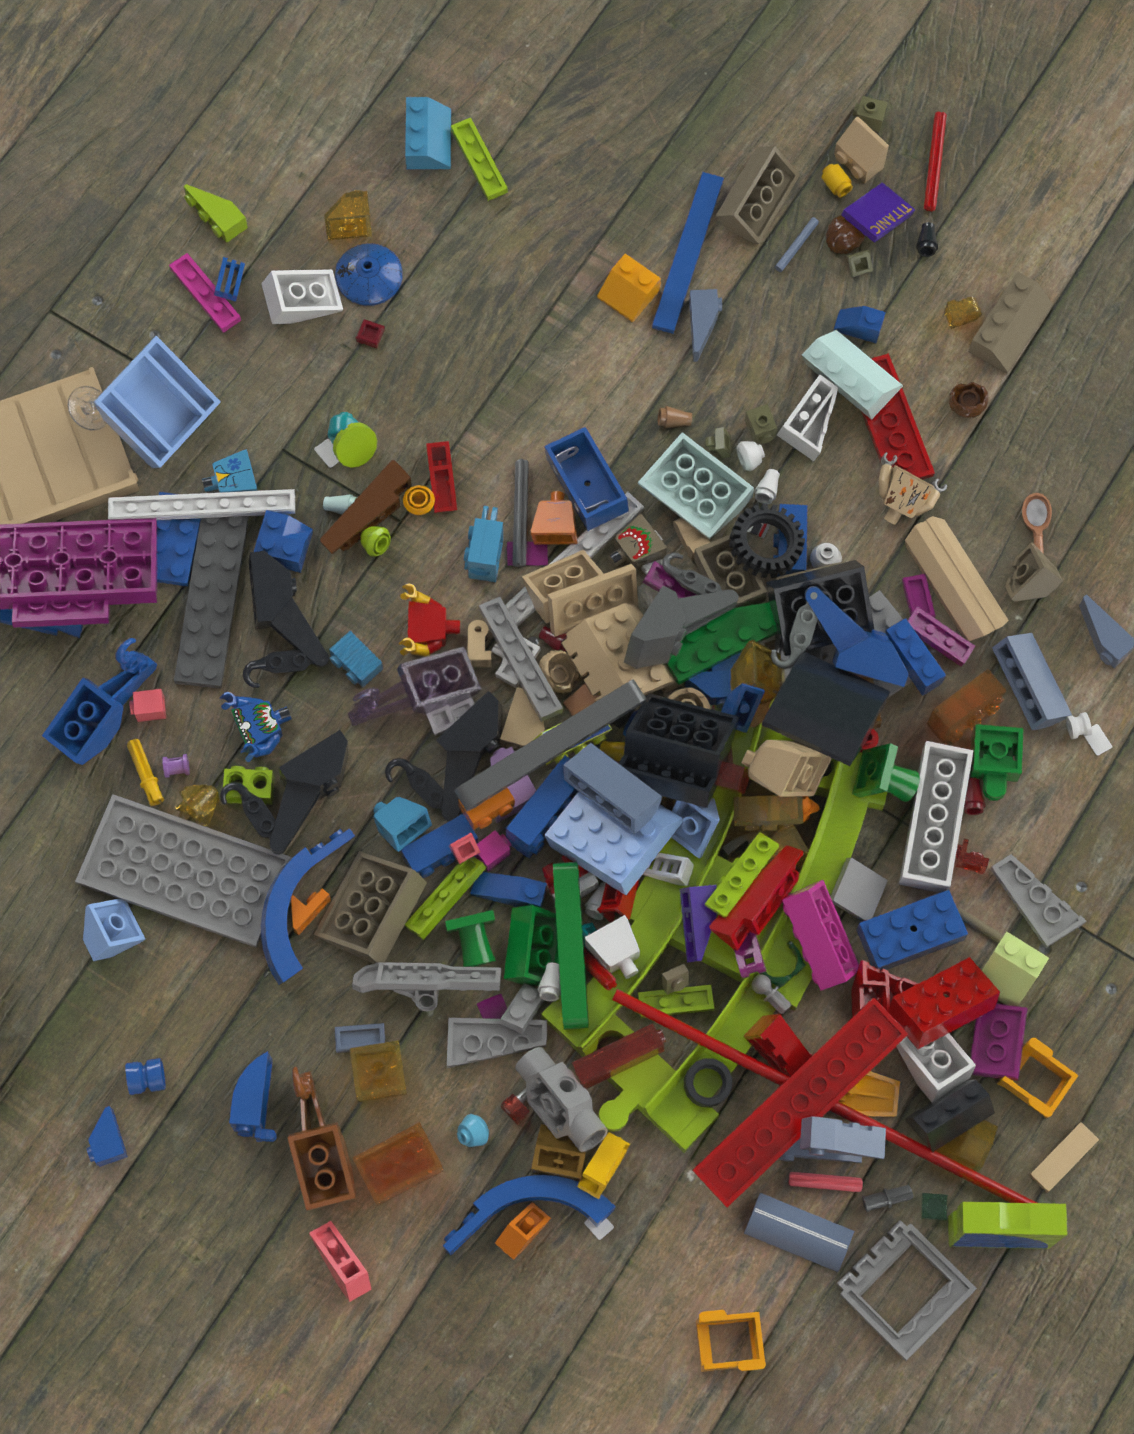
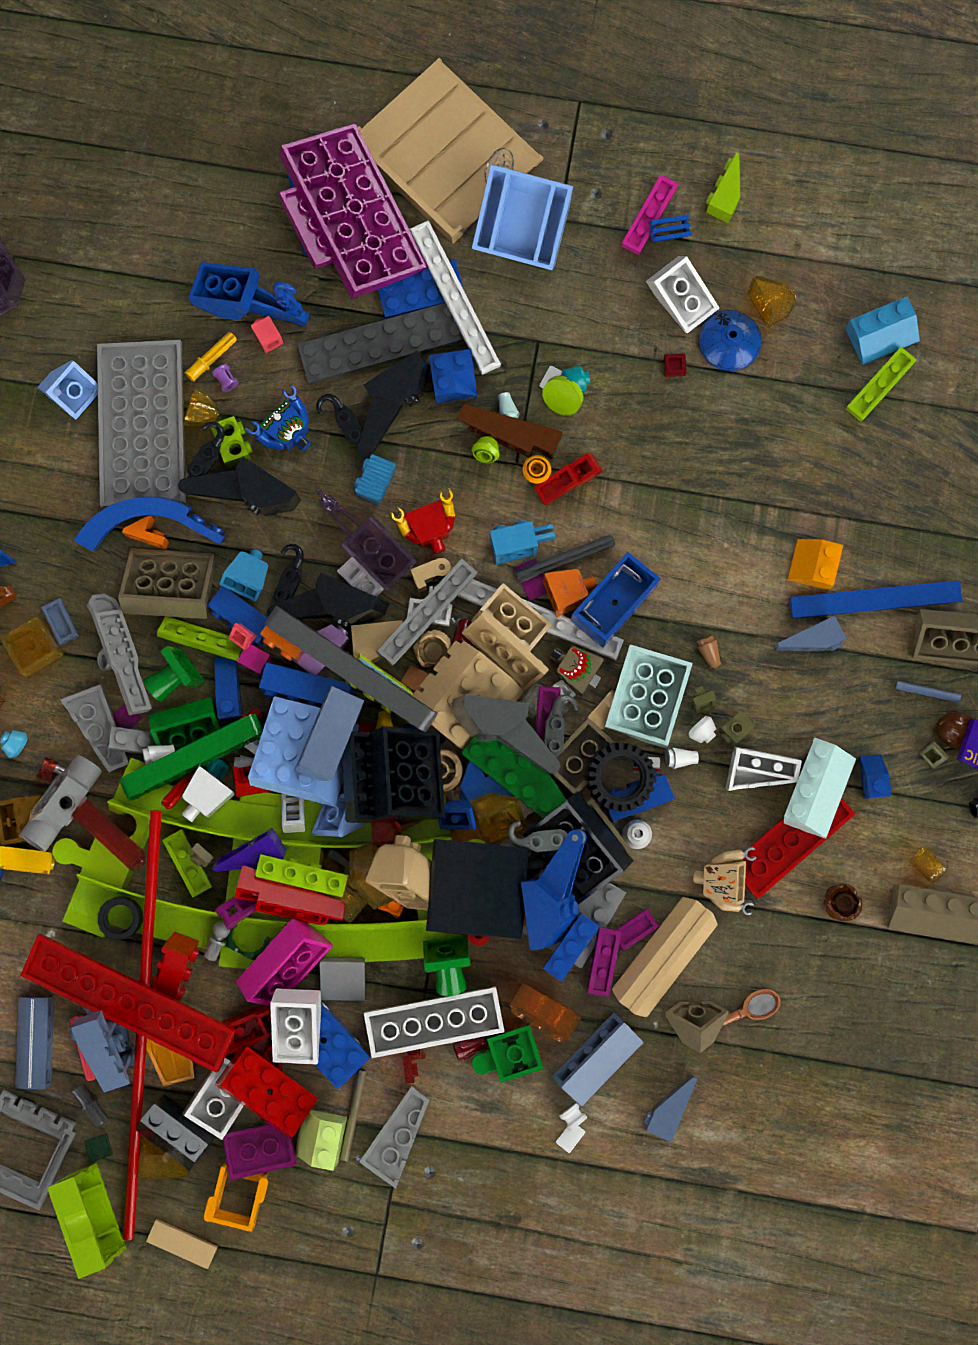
camera: 70 degrees right, 10 degrees up
dark azure torso [202,449,258,493] -> none
none -> white slope [271,989,321,1064]

